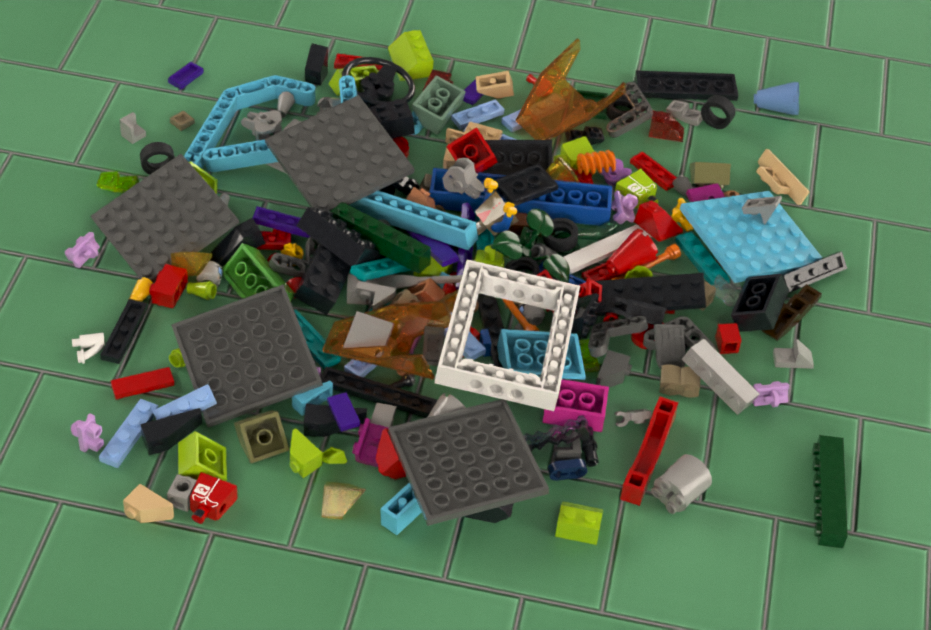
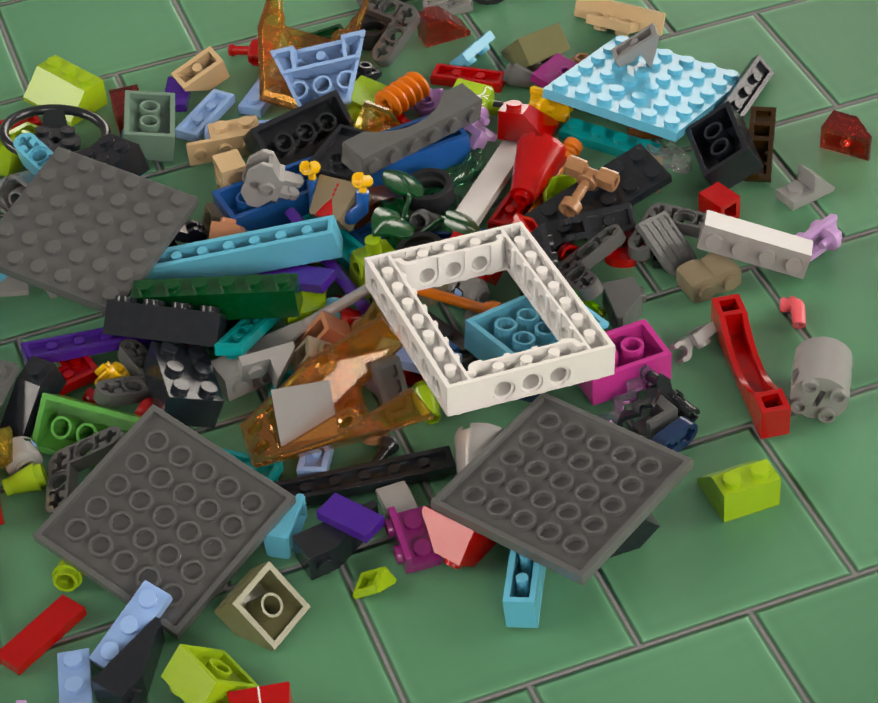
camera: 25 degrees left, 5 degrees down
lime slope [289,428,322,478] -> none
clear yellow slope [321,481,366,520] -> none
red slope [446,127,497,173] -> none
none -> dark grey beam [45,426,125,515]
none -> light blue wedge [270,29,366,107]
none -> dark grey arch [341,83,482,175]
none -> medium azure plate [449,30,496,67]
none -> medium nougat bar [558,155,620,218]
none -> coral arm [780,296,806,329]
none -> clear red slope [820,110,872,161]

